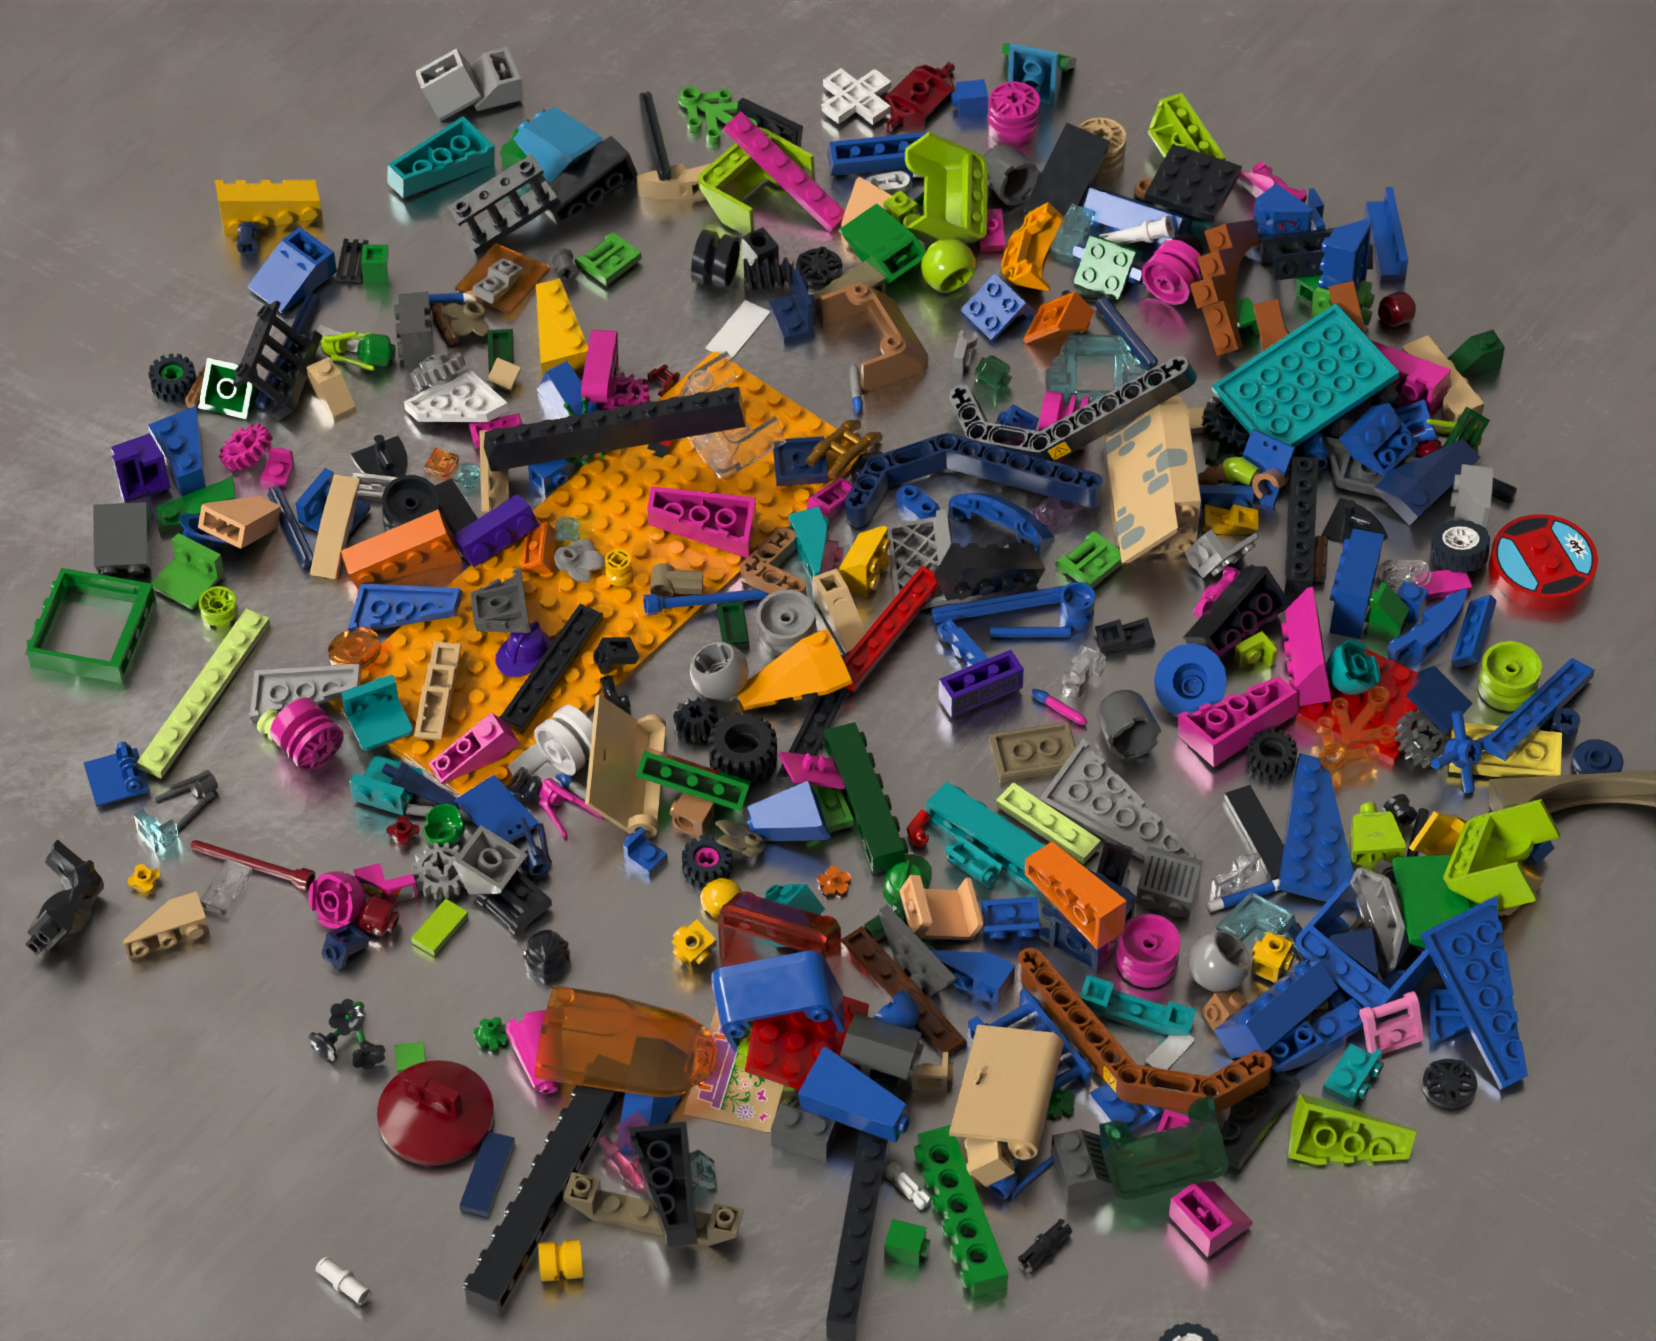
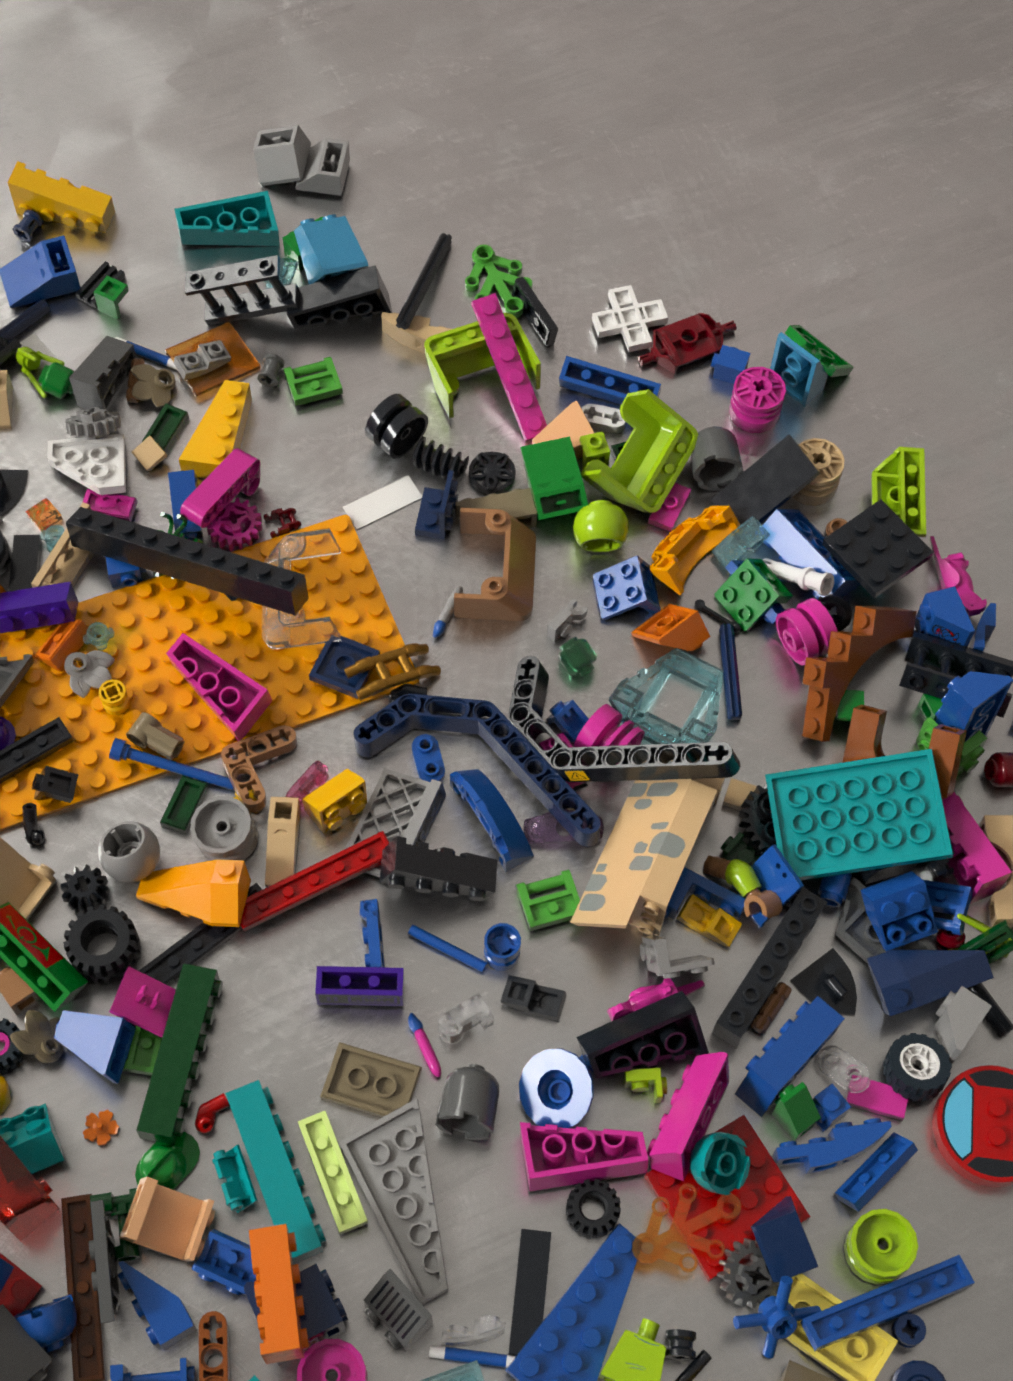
camera: 25 degrees right, 10 degrees up
black brick [742,227,779,265] -> none
teal slope [789,506,830,582] -> none
dark pink slope [806,477,853,522] -> none
blue axle [931,585,1066,623] -> none
black slope [1096,840,1133,887] -> none

